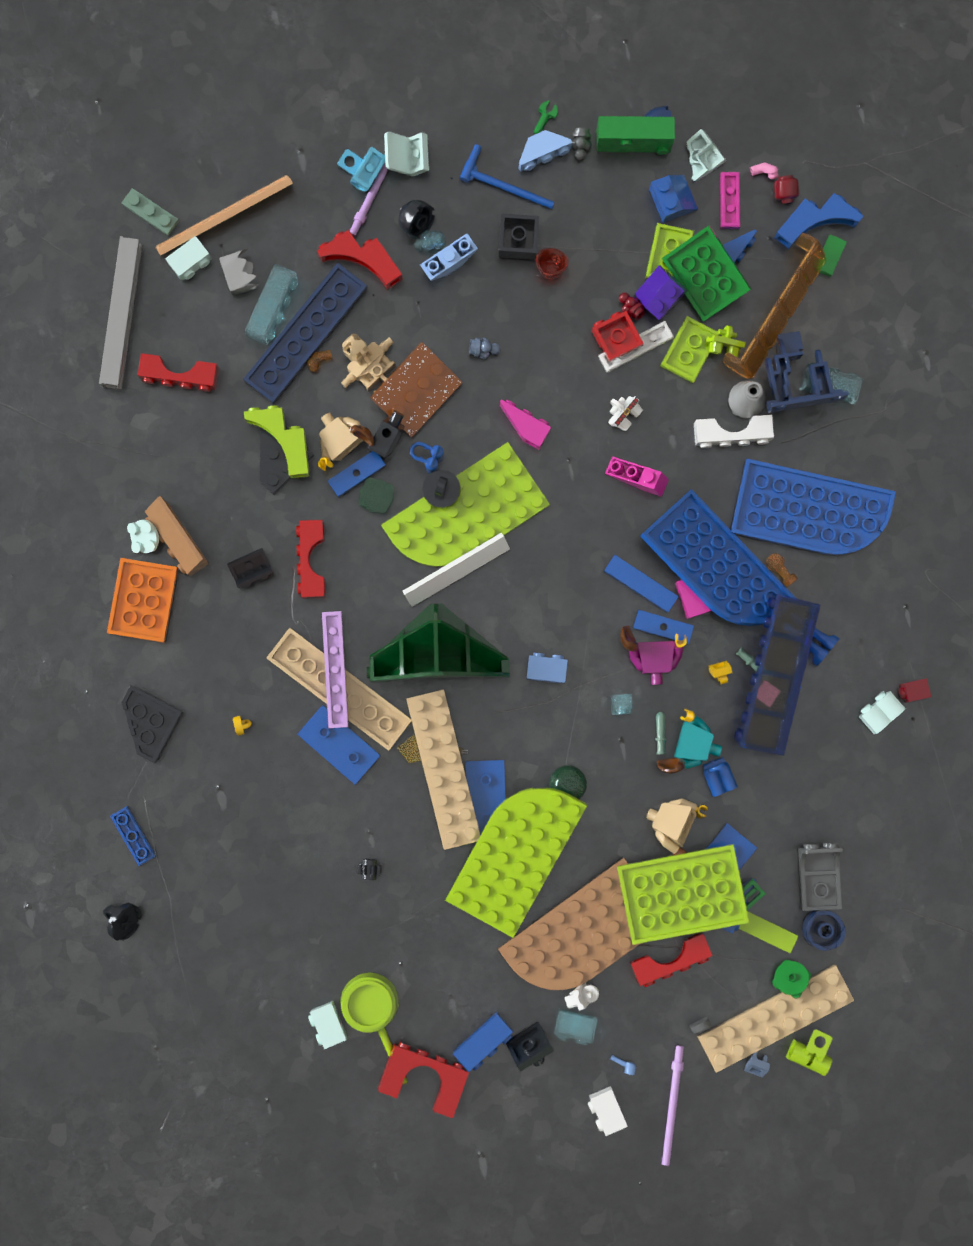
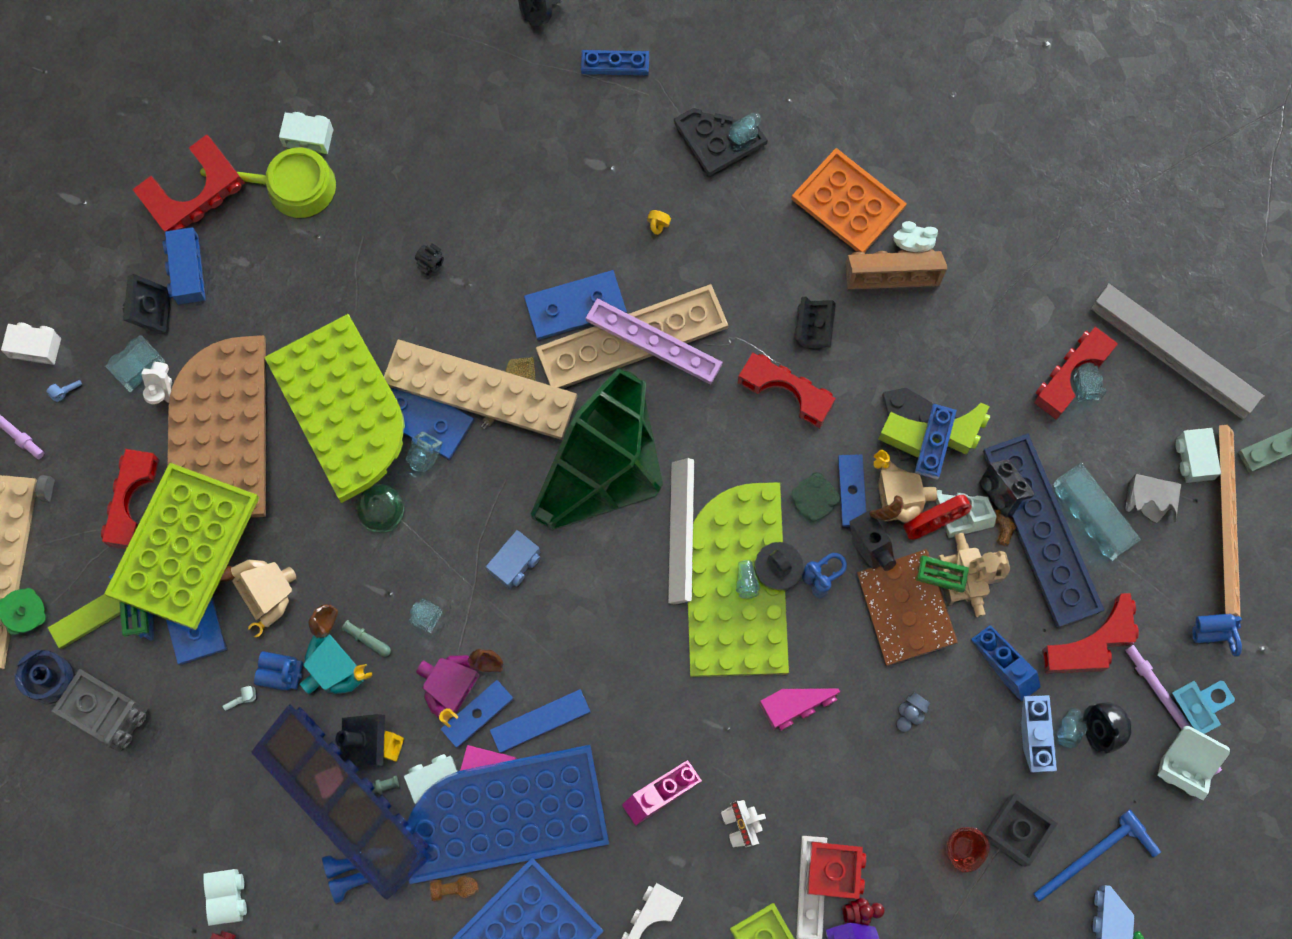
camera: 125 degrees right, 10 degrees down
none -> light aqua hand [223,686,256,711]
none -> black tile [335,714,385,768]
none -> light aqua brick [404,754,458,804]
none -> clear light blue brick [405,431,443,472]
none -> clear light blue piece [729,113,761,144]
none -> clear light blue cone [736,560,760,599]
none -> red beam [903,495,972,540]
none -> blue tile [914,404,957,479]
none -> green tile [916,555,969,593]
none -> light aqua slope [936,490,996,538]
none -> blue slope [971,625,1041,702]
none -> black bracket [979,460,1034,518]
none -> clear light blue brick [1073,363,1106,401]
none -> blue piece [1192,614,1242,657]

